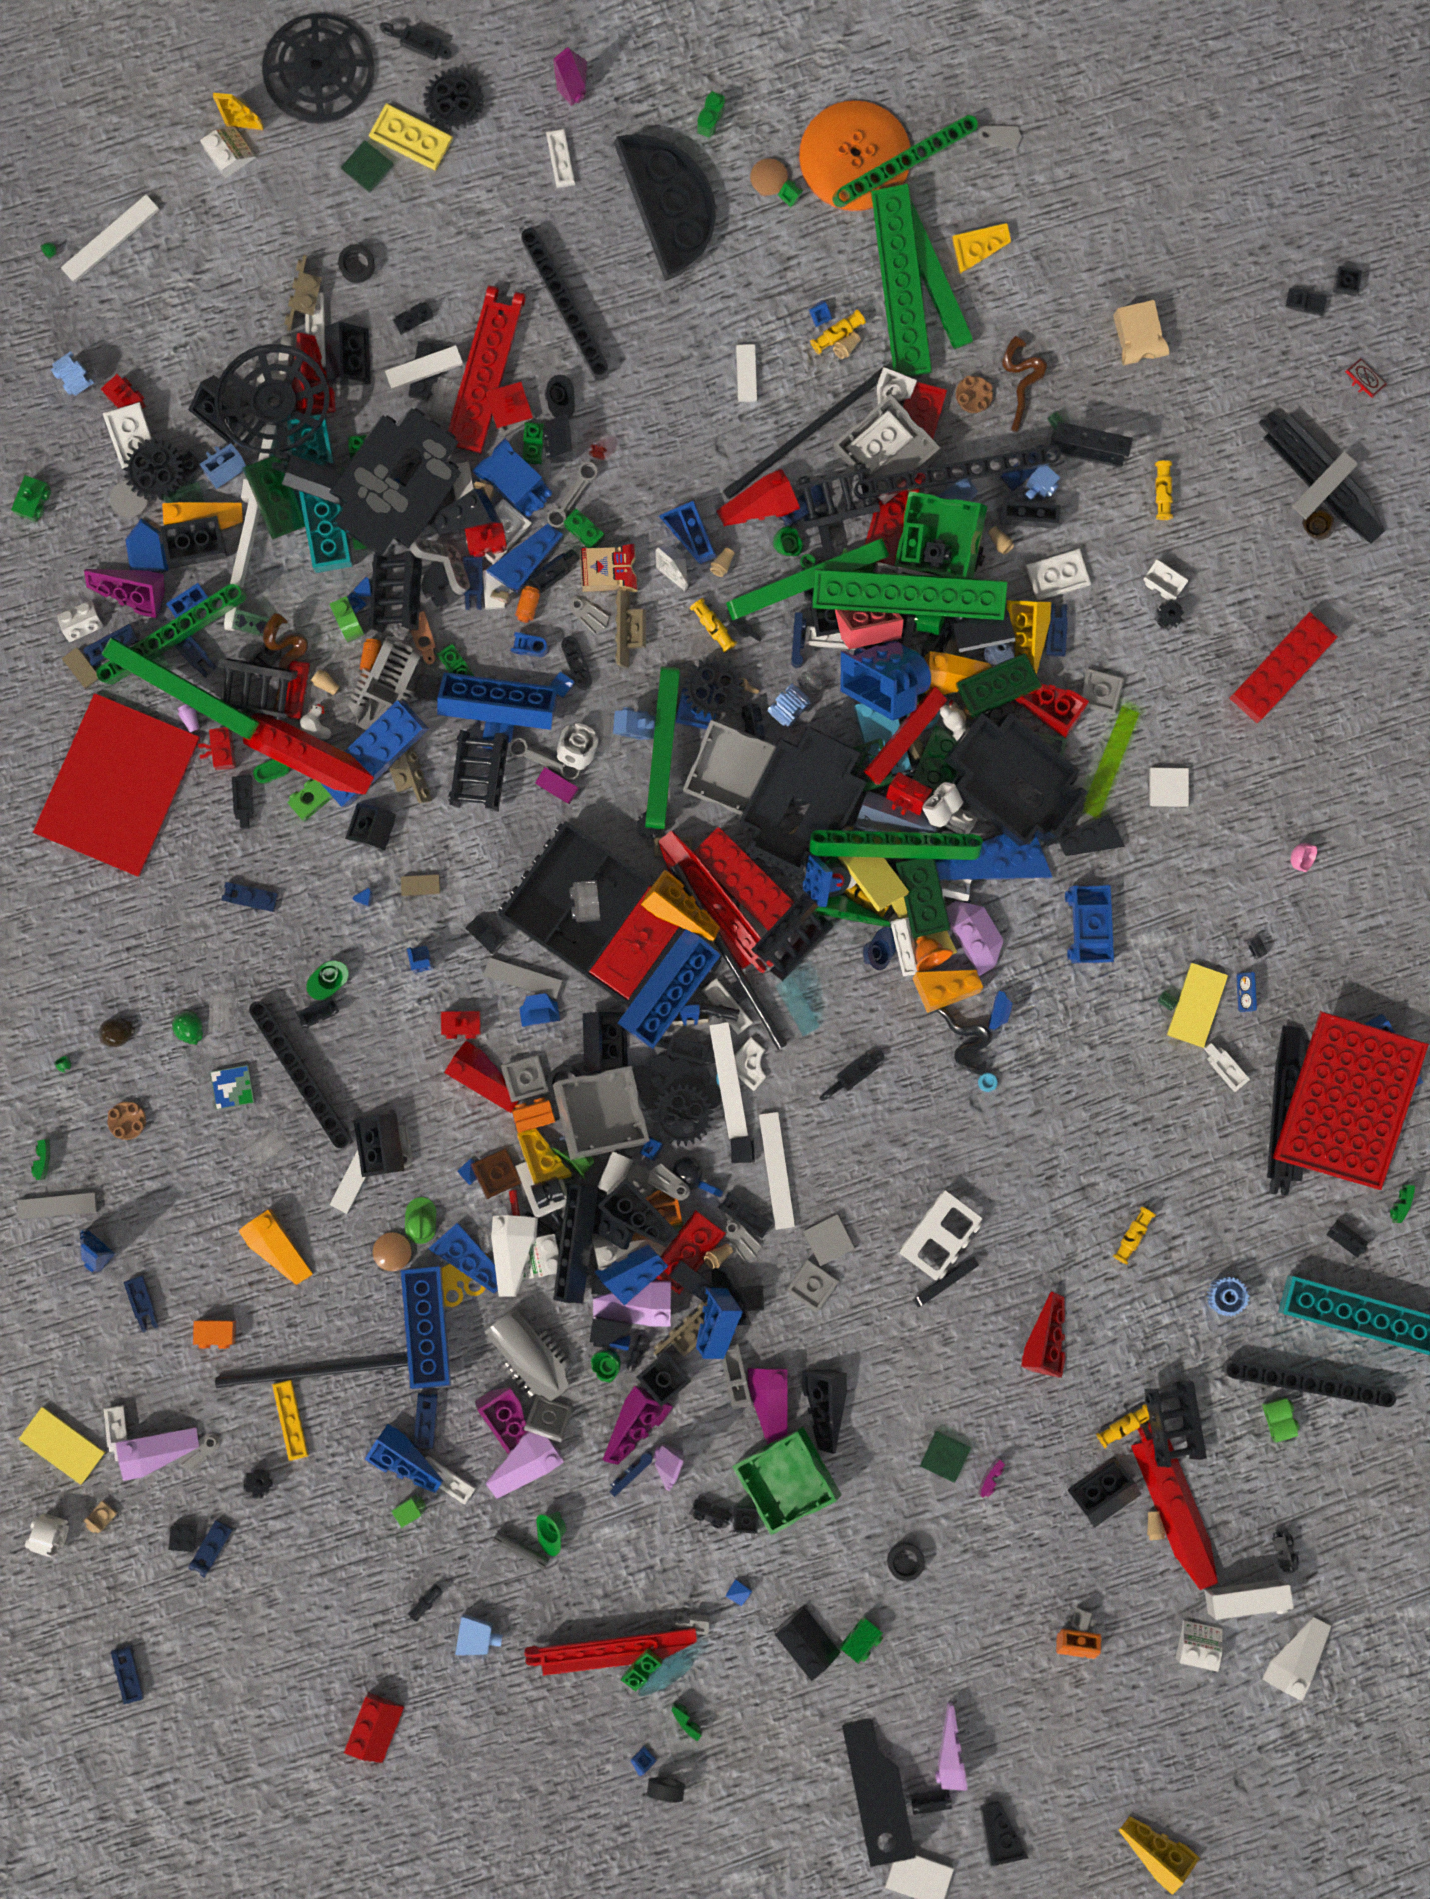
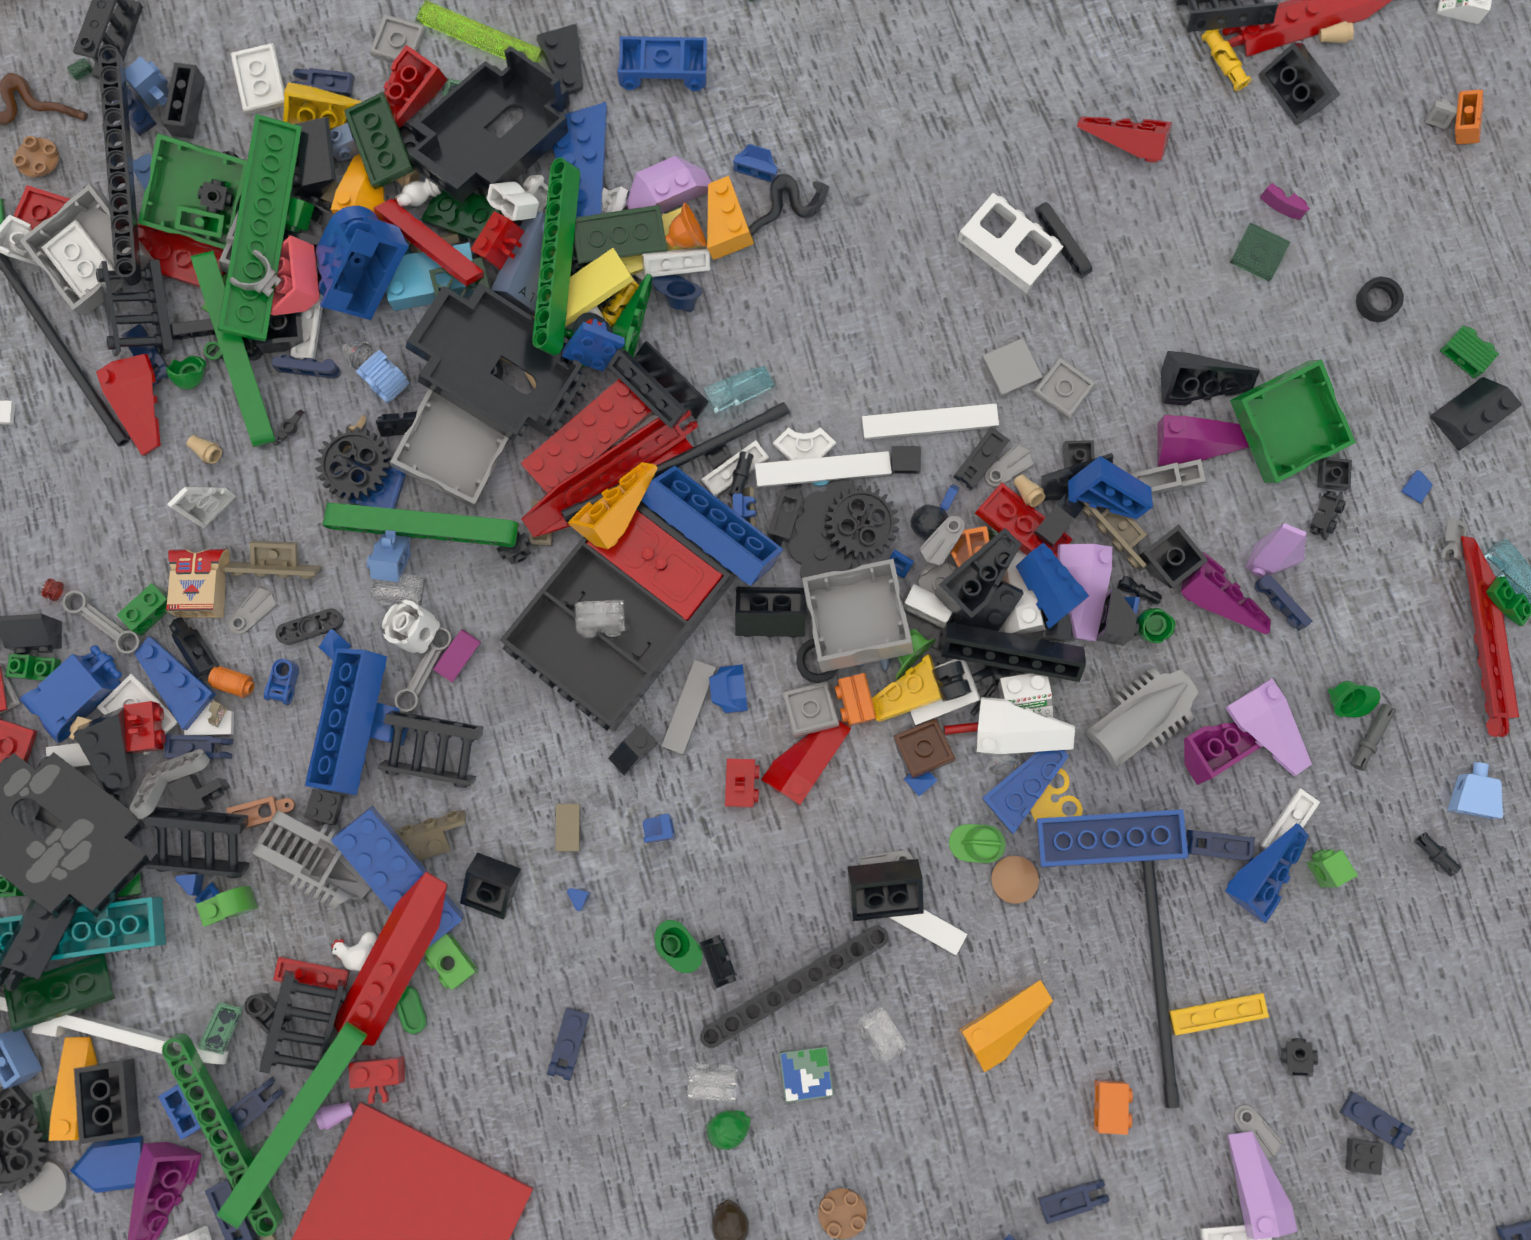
camera: 80 degrees left, 5 degrees down
black hinge [232,775,254,830] -> none
reddish brown animal [263,613,308,709] -> none
tan cone [311,669,340,696] -> none
orange head [359,639,382,674] -> none
green slope [436,643,474,676] -> none
light grey tile [524,1395,573,1442] -> none
blue wedge [659,501,717,564] -> none
yellow piece [690,598,737,653] -> none
black piece [819,1050,884,1101] -> none
medium azure tile [978,1073,998,1092] -> none
tan cone [988,526,1014,555] -> none
yellow piece [1112,1207,1156,1265] -> none
none -> light grey helmet [230,250,282,297]

